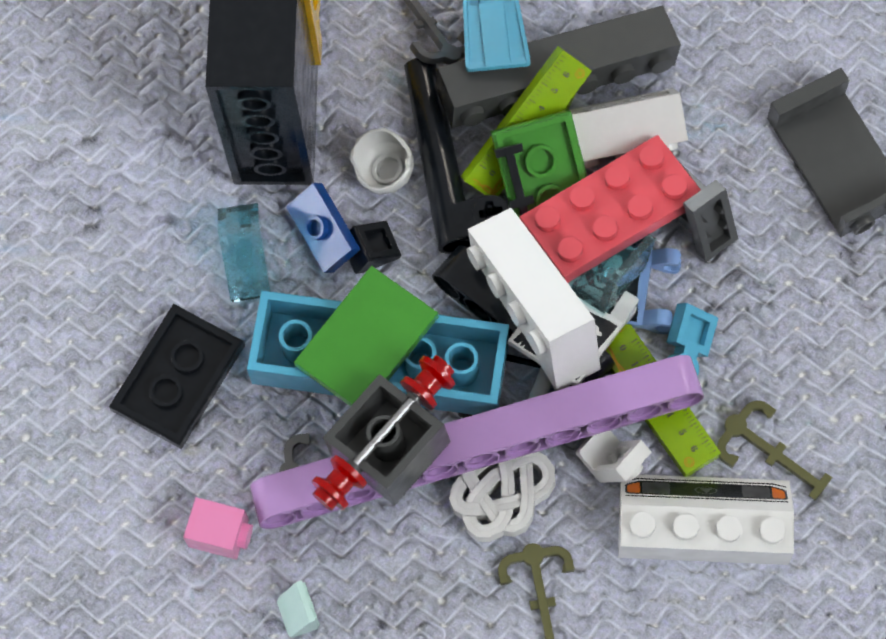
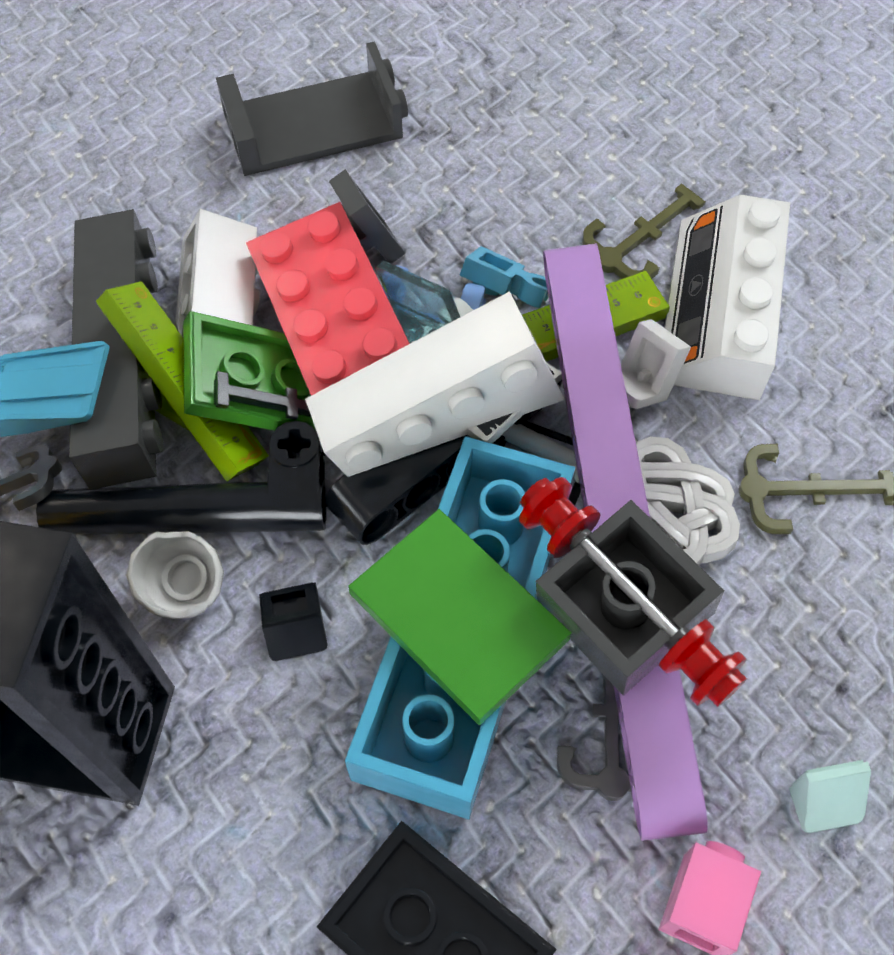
camera: 85 degrees left, 10 degrees down
clear light blue slope [218,203,271,302] -> none
plate [286,183,361,273] -> none

